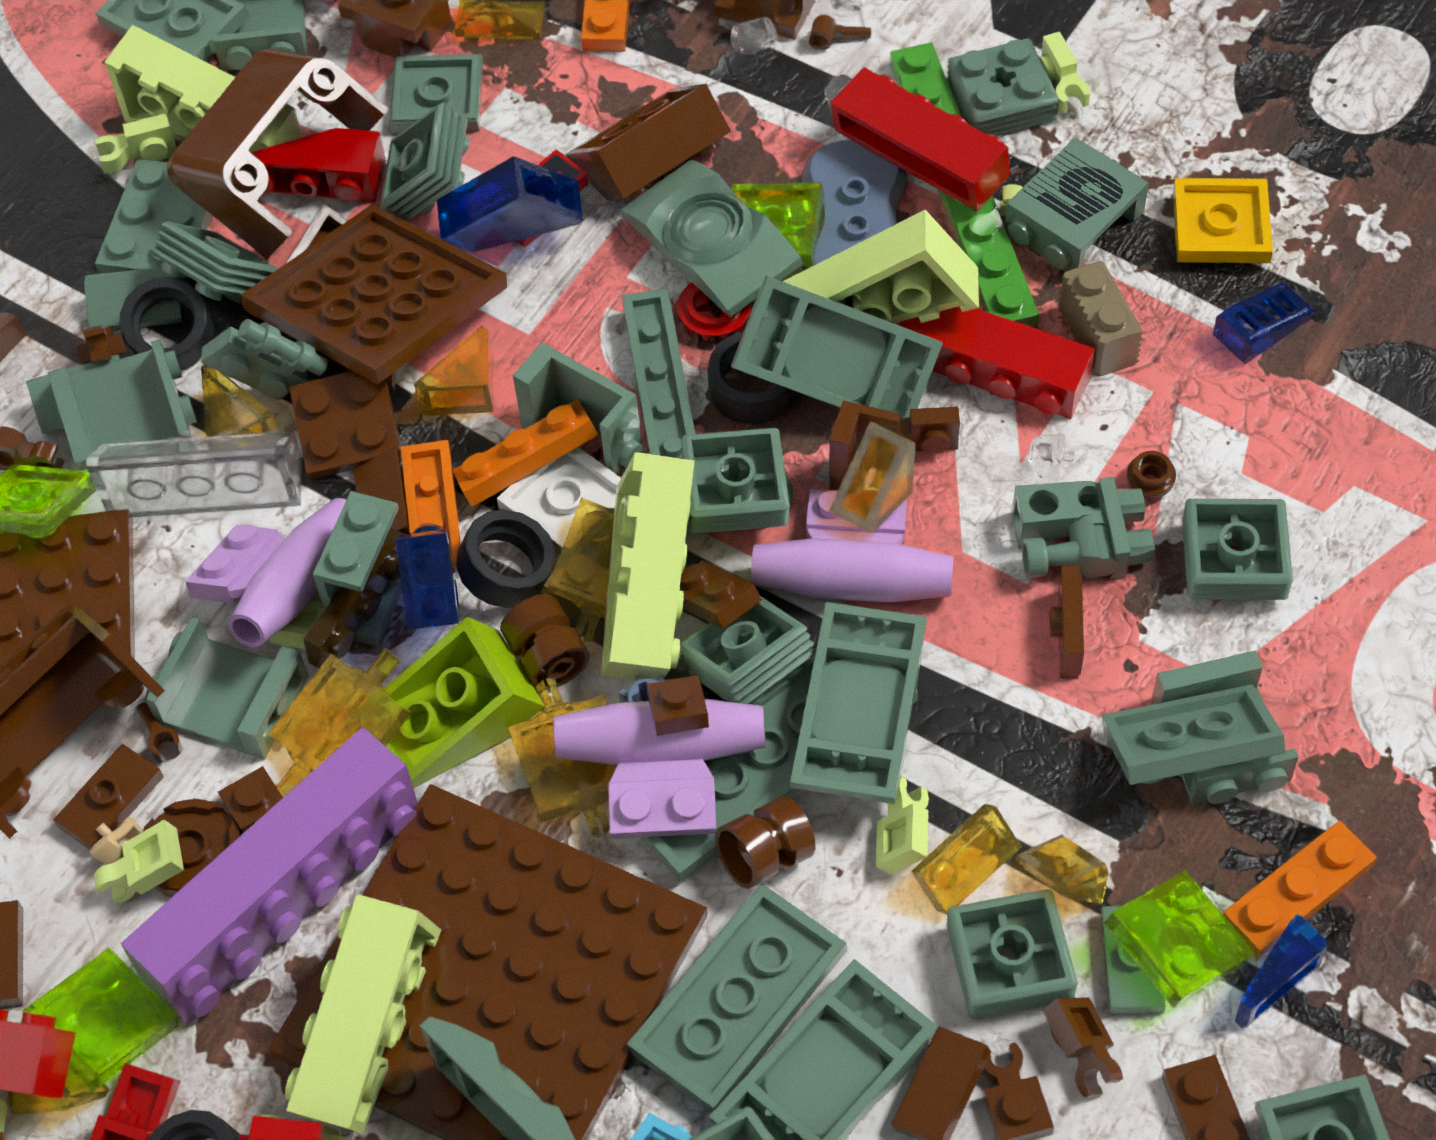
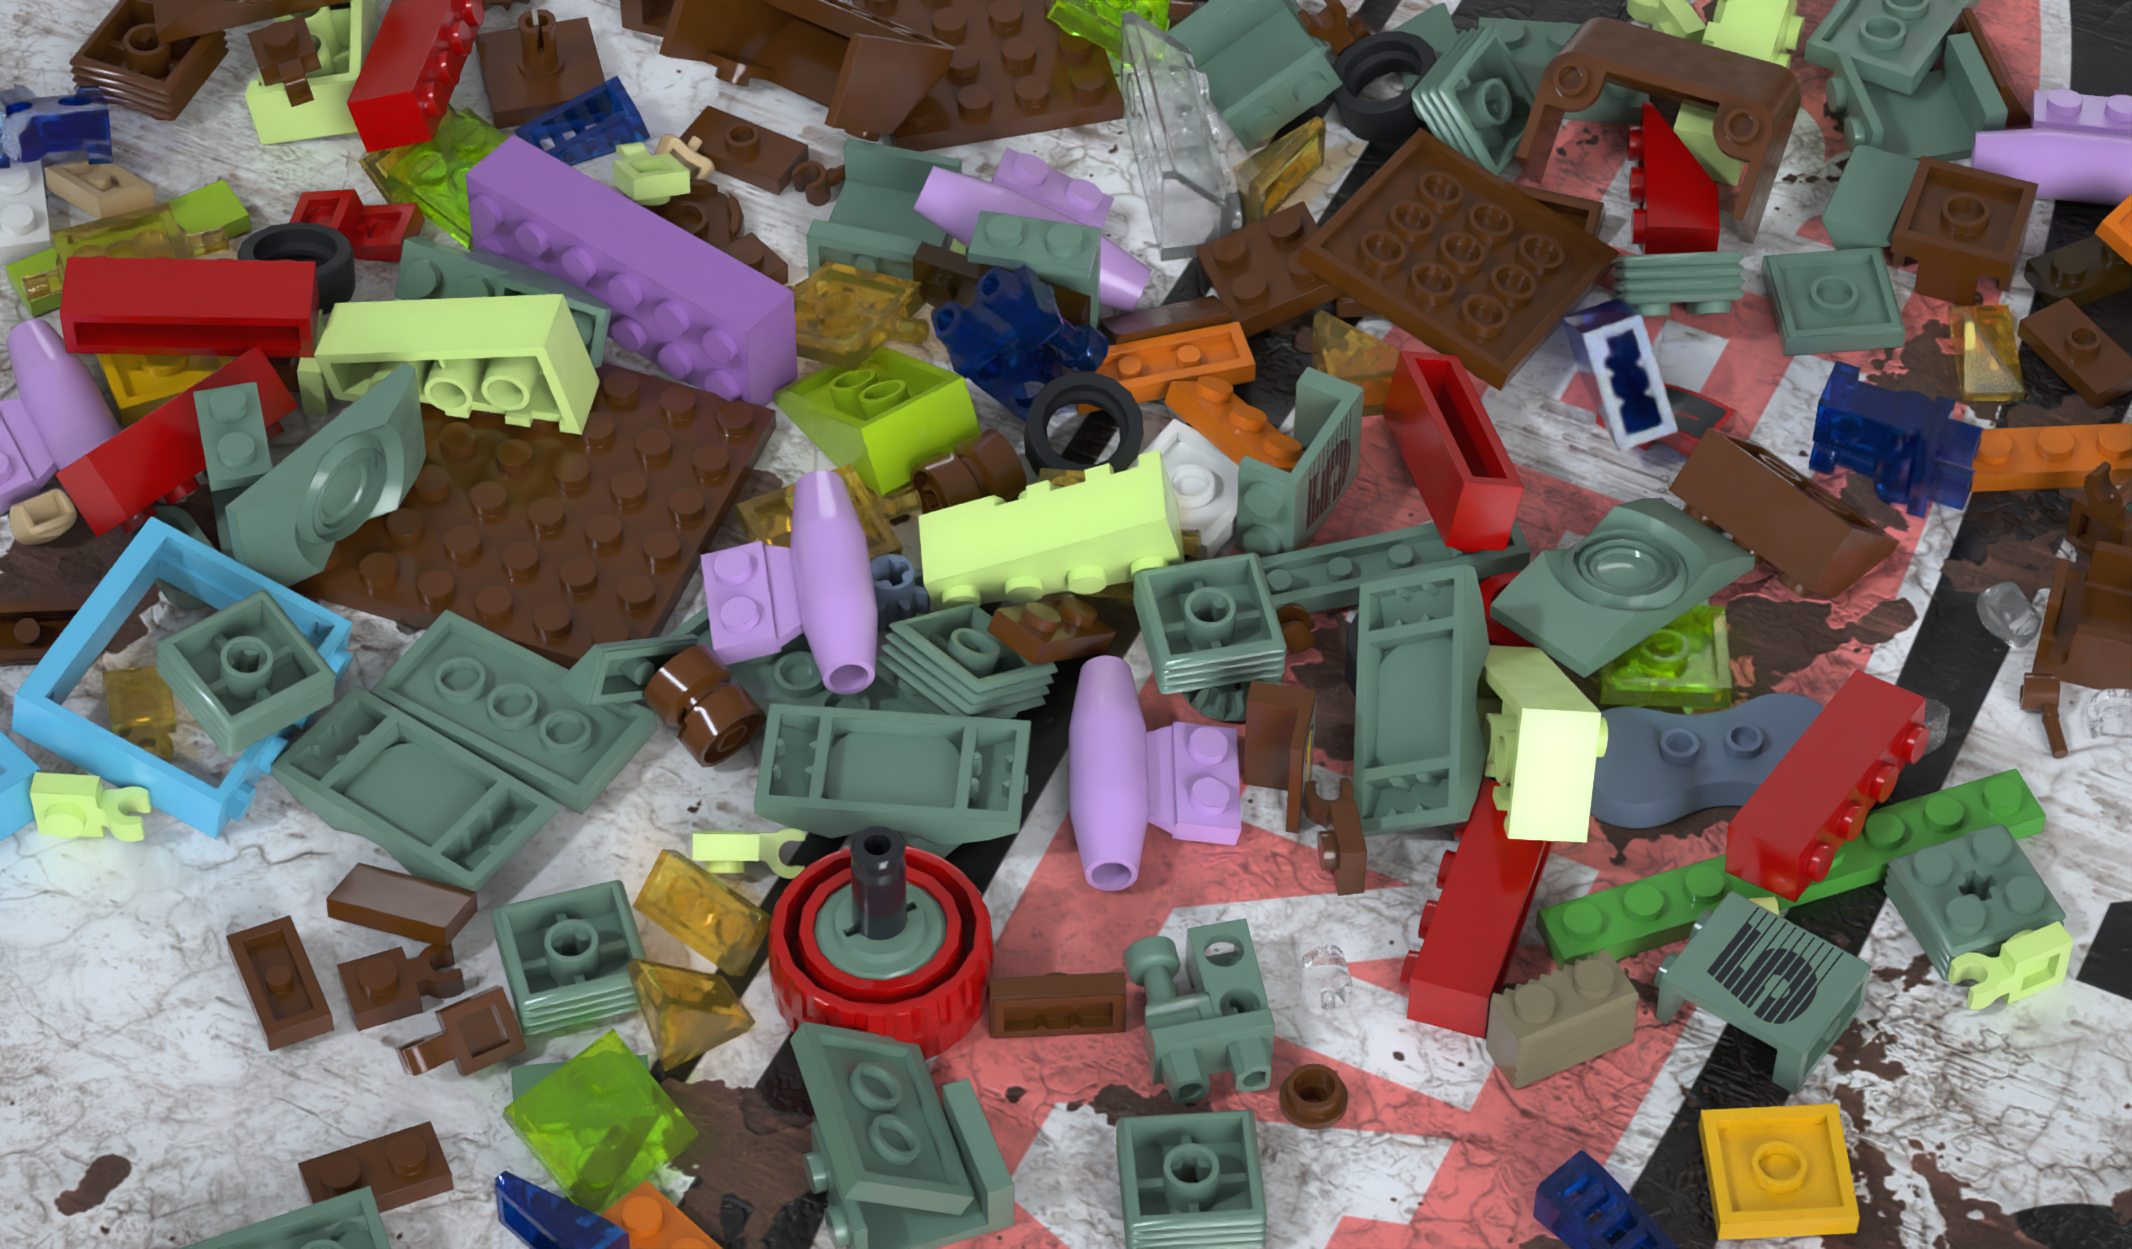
camera: 80 degrees right, 10 degrees down
sand green plate [201,319,328,400] -> none
reddish brown plate [647,675,709,736] -> none
clear yellow slope [829,421,915,533] -> none
none -> sand green slope [395,236,612,368]
none -> clear blue slope [514,76,651,166]
none -> sand green slope [559,634,698,707]
none -> red wheel [768,826,994,1061]
none -> red brick [1383,351,1524,553]
none -> clear blue hips [1809,360,1984,519]
none -> sand green slope [1822,144,1919,250]

